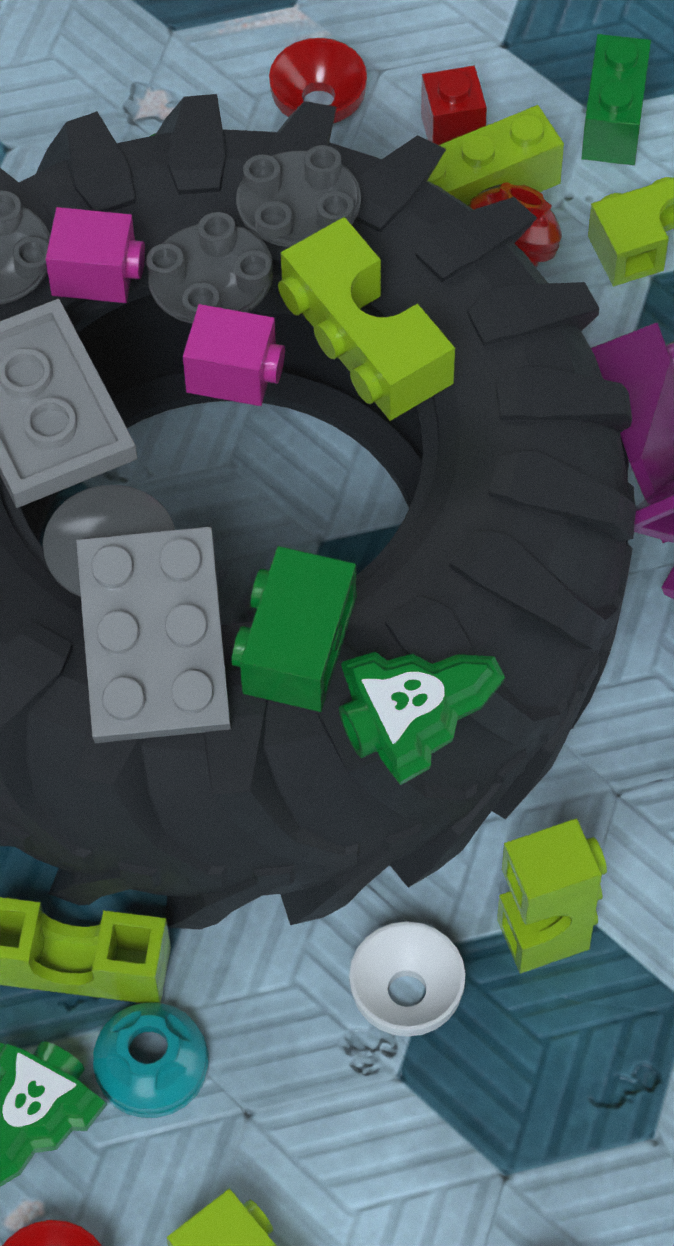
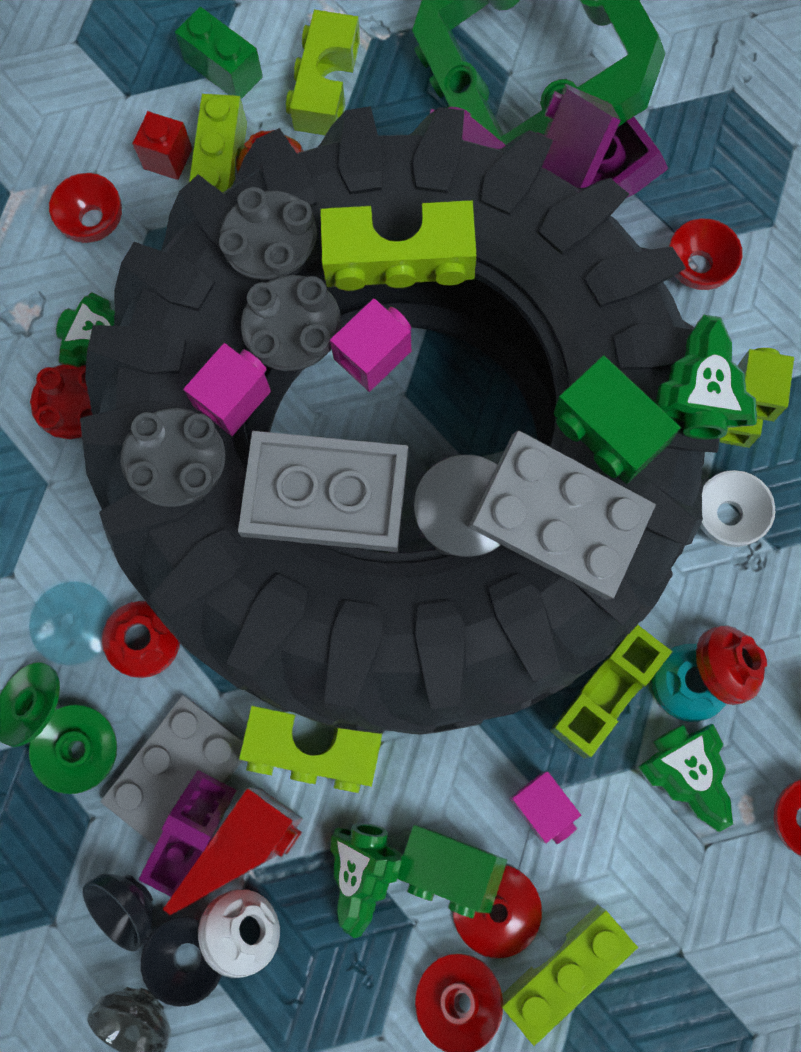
camera: 55 degrees left, 15 degrees up
none -> red piece [696,625,767,705]

